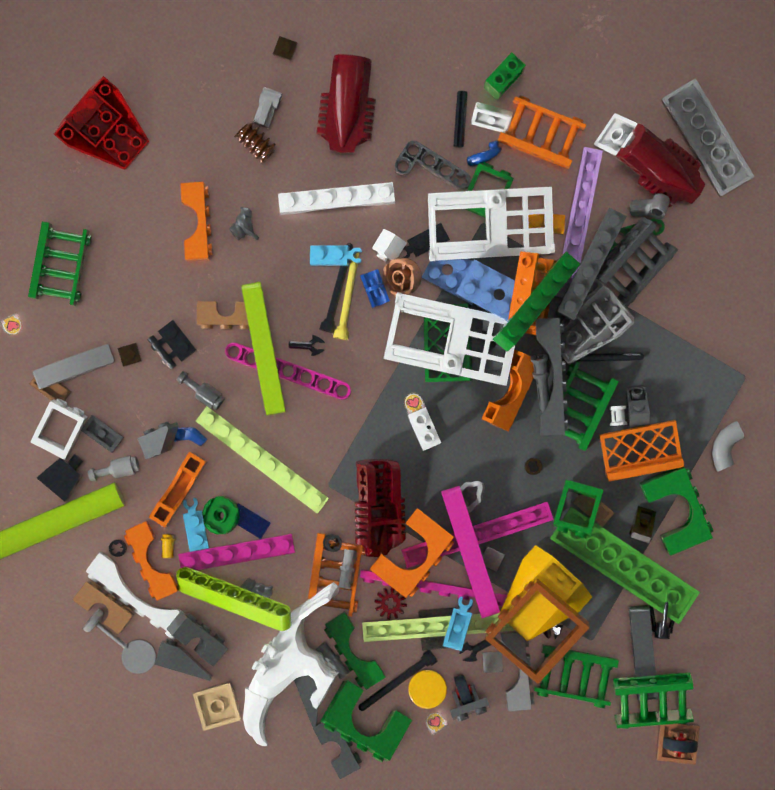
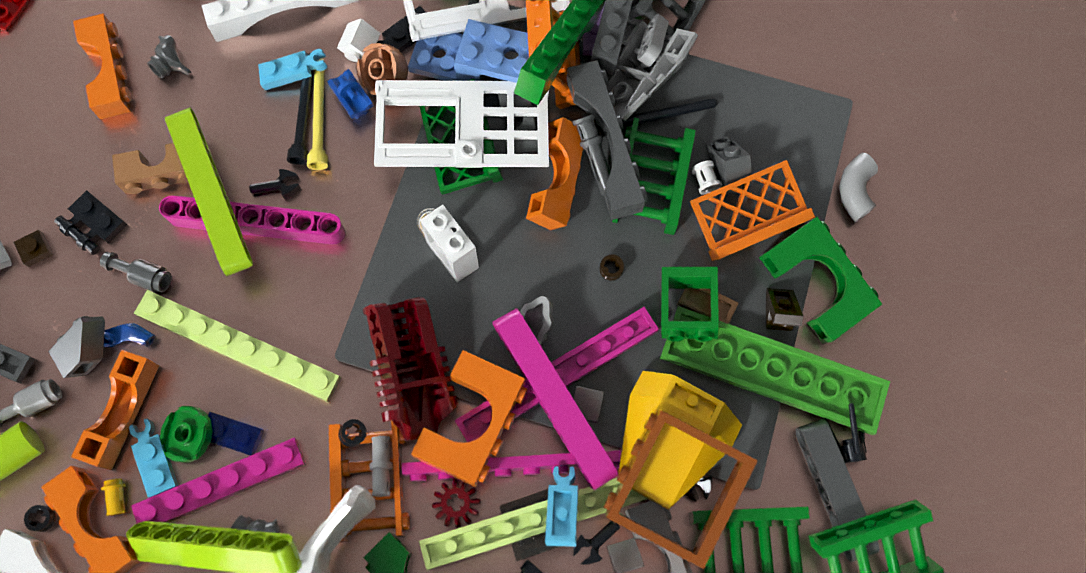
camera: 20 degrees left, 15 degrees down
none -> light grey beam [637,14,669,67]

